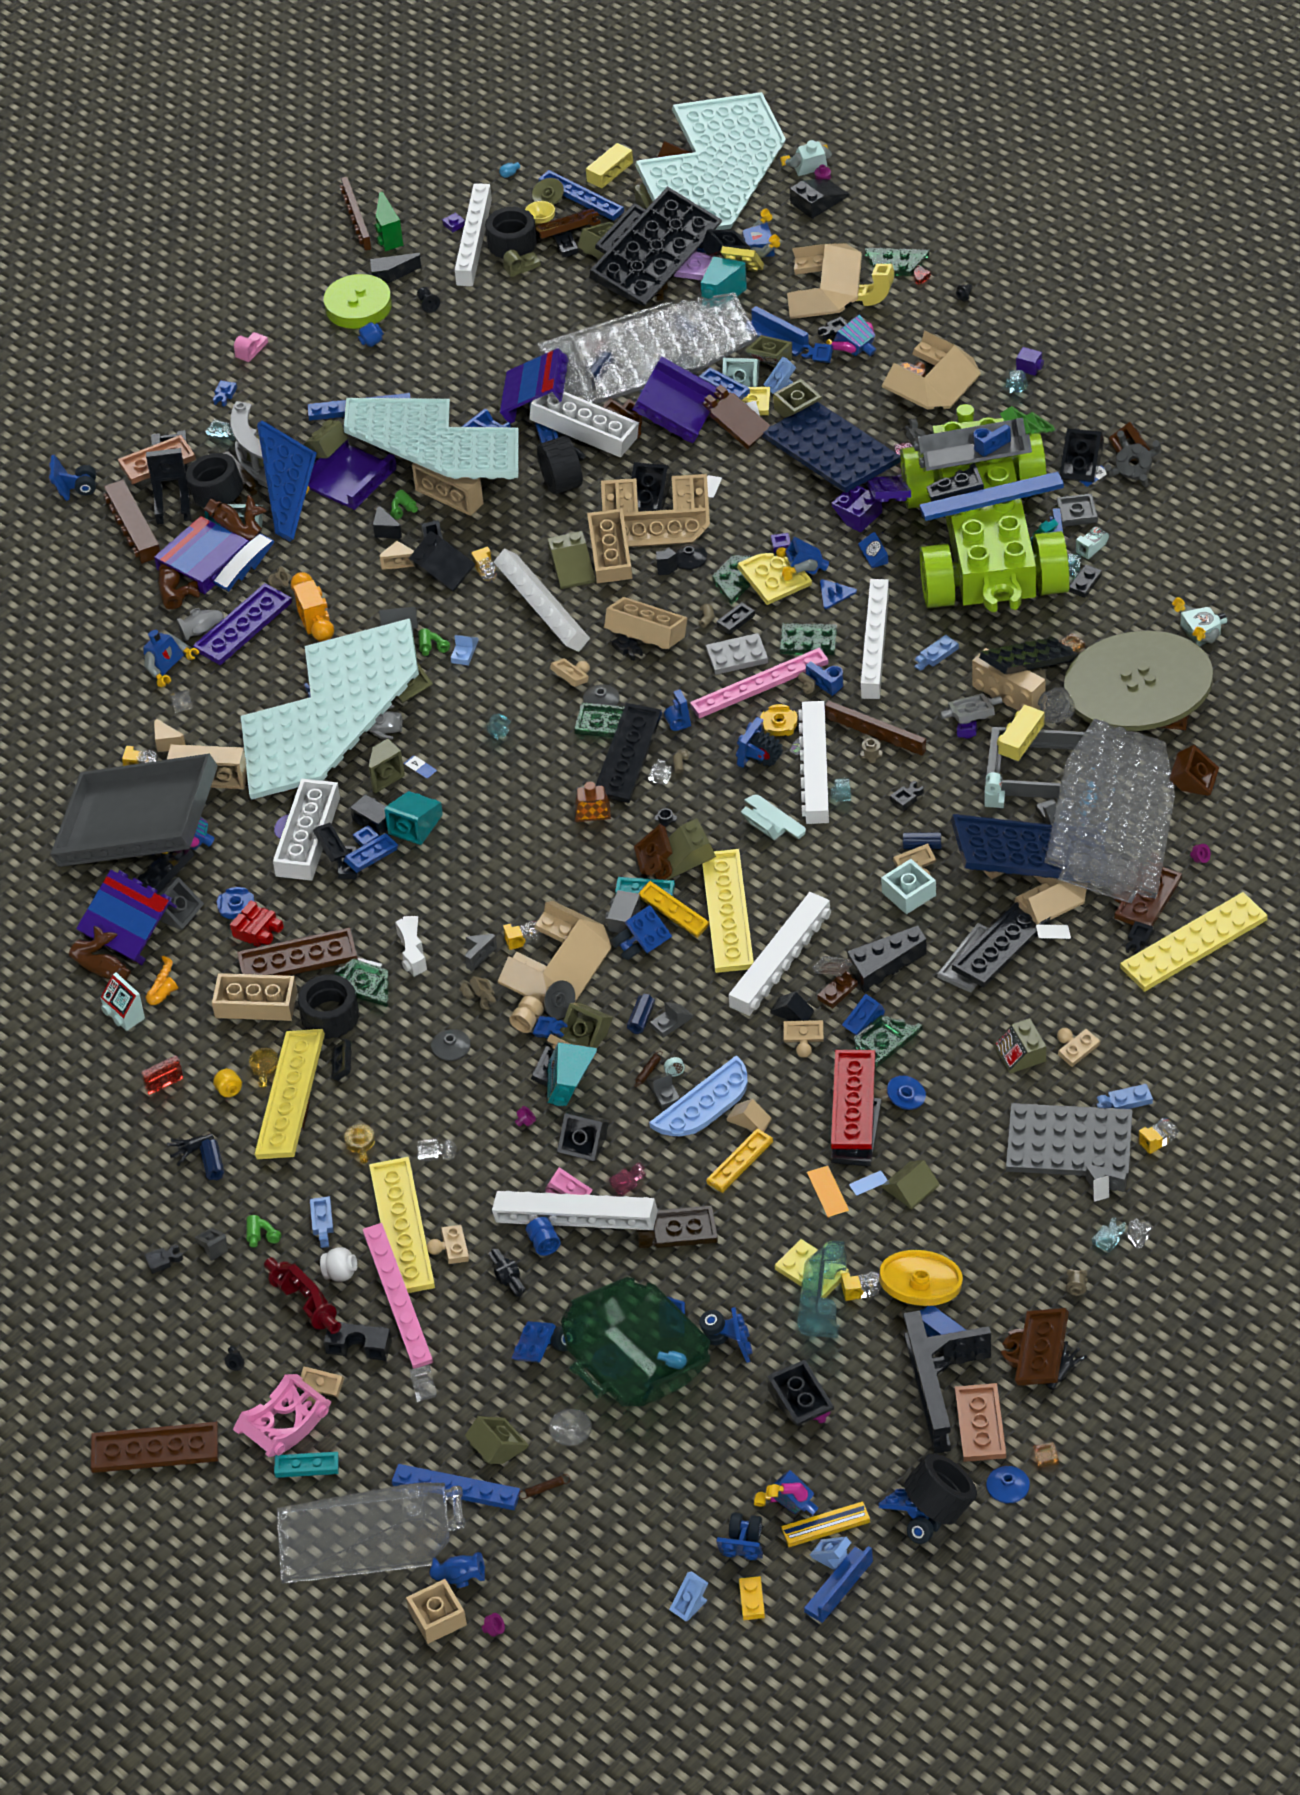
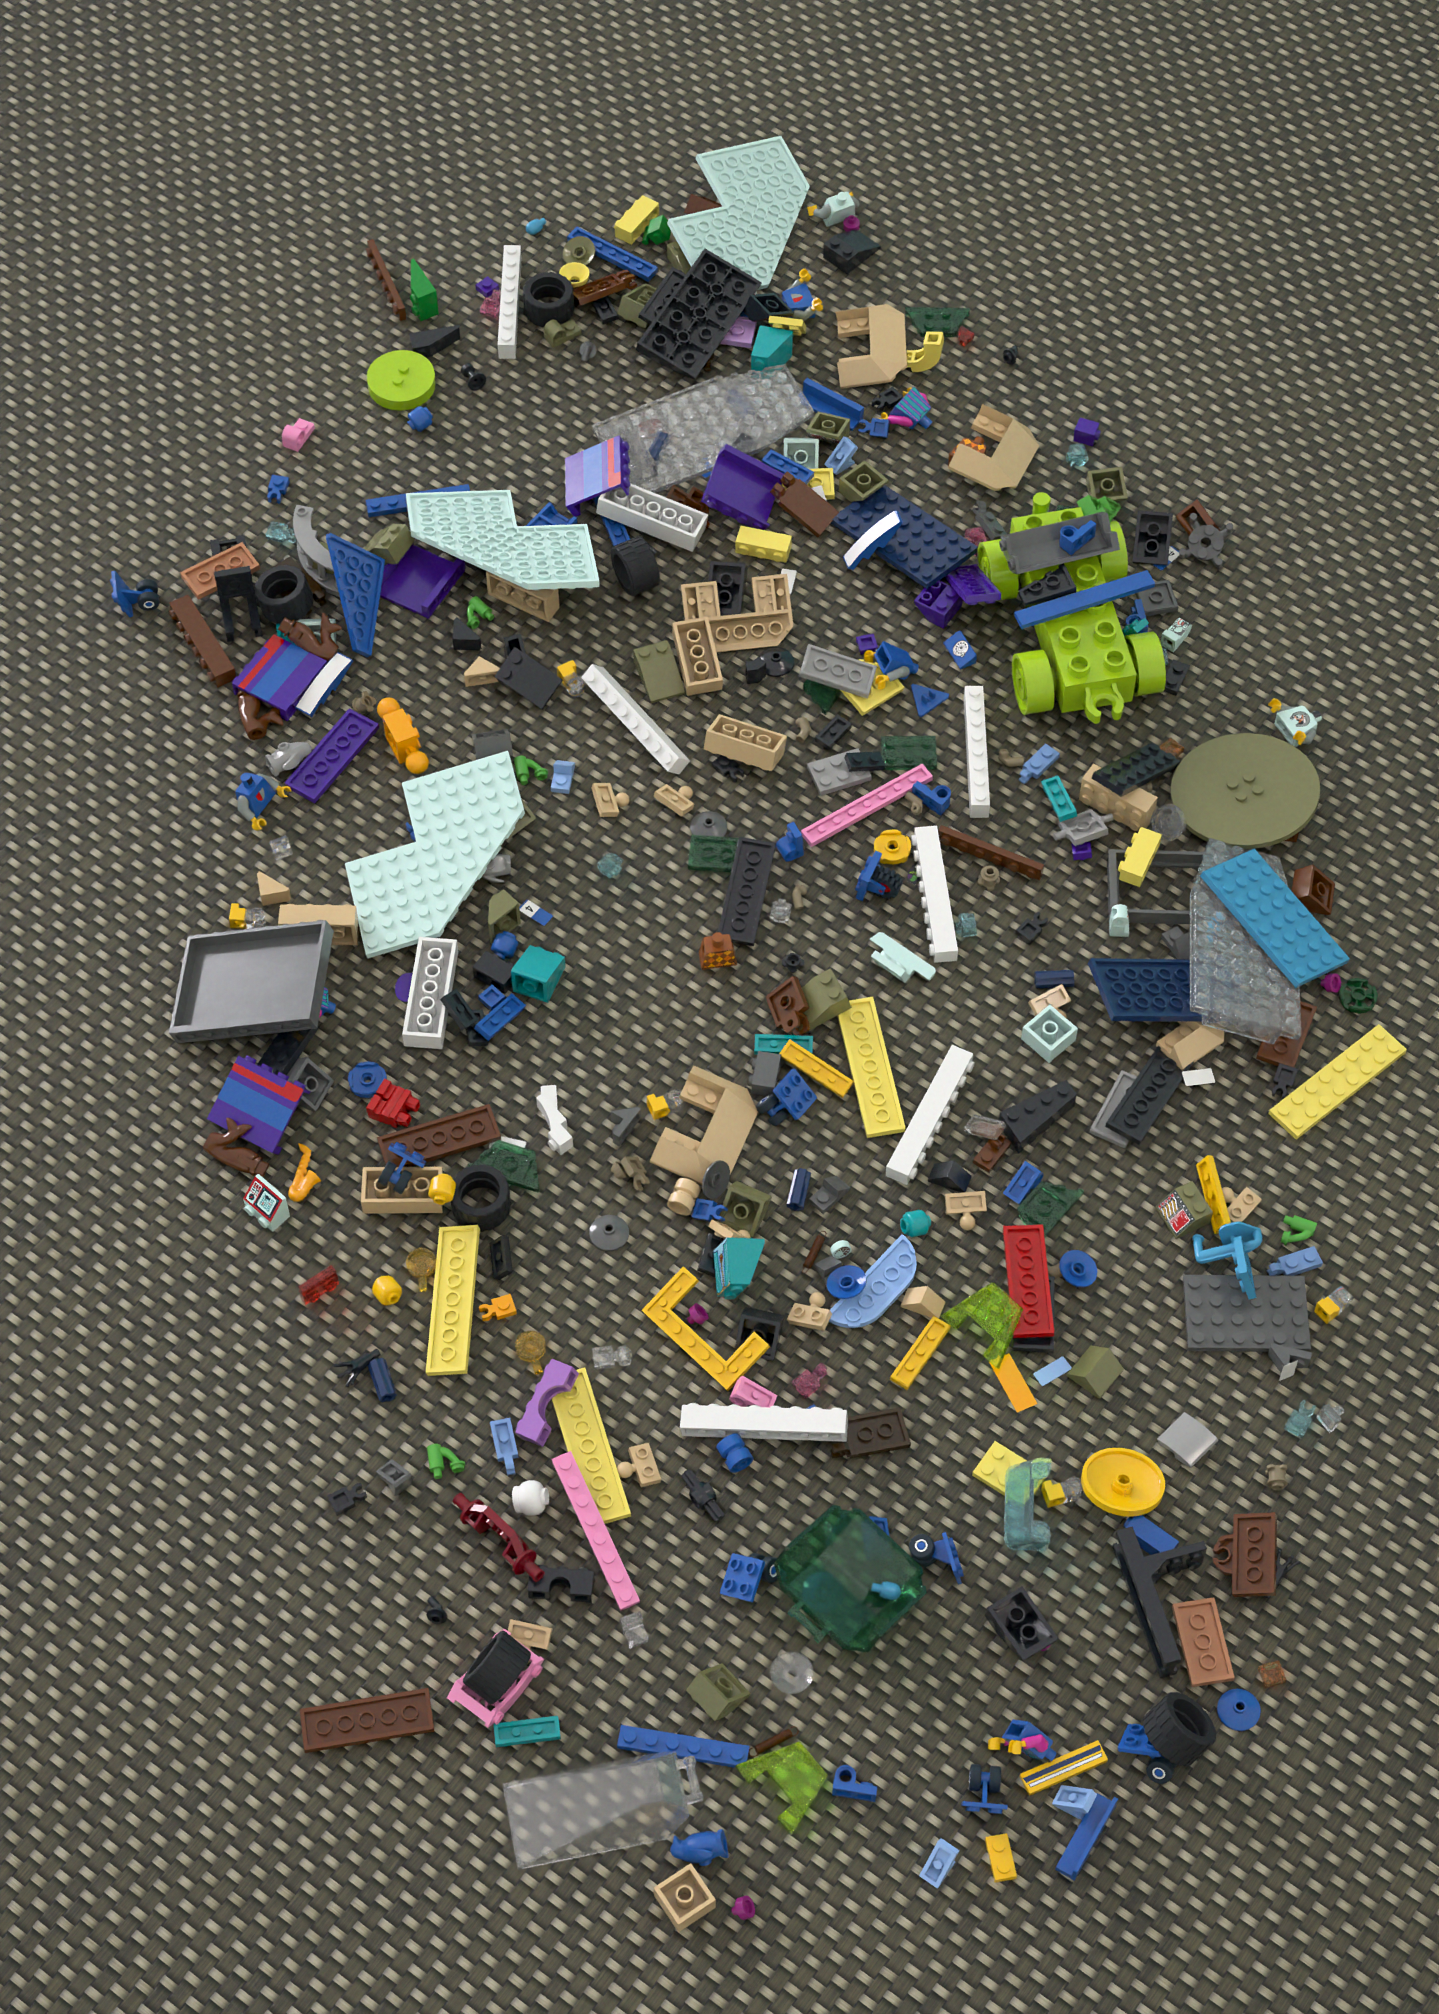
camera: 10 degrees left, 10 degrees up
none -> plate [378,1142,426,1194]
none -> yellow head [428,1174,456,1205]
none -> black tyre [463,1631,531,1704]
none -> light orange plate [479,1294,517,1321]
none -> clear pink plate [480,289,501,318]
none -> blue head [491,931,518,961]
none -> medium lavender arch [515,1359,579,1447]
none -> flat silver plate [580,341,597,361]
none -> tan plate [591,783,630,817]
none -> green brick [642,215,671,245]
none -> yellow plate [642,1266,770,1391]
none -> light yellow brick [735,526,792,563]
none -> clear neon green wing [735,1741,828,1836]
none -> tan plate [787,1292,832,1331]
none -> light grey tile [799,644,877,699]
none -> blue dish [827,1265,867,1299]
none -> blue plate [832,1765,877,1802]
none -> slope [843,510,903,570]
none -> black plate [844,751,885,772]
none -> teal head [900,1210,931,1237]
none -> clear neon green wing [940,1282,1023,1369]
none -> dark tan arm [998,749,1024,767]
none -> teal plate [1041,776,1077,822]
none -> olive slope [1086,467,1128,501]
none -> light grey slope [1157,1412,1218,1468]
none -> dark azure plate [1192,1221,1262,1300]
none -> yellow tile [1196,1155,1231,1234]
none -> dark azure plate [1200,849,1350,988]
none -> bright green plant [1281,1215,1317,1245]
none -> dark green piece [1339,978,1378,1014]

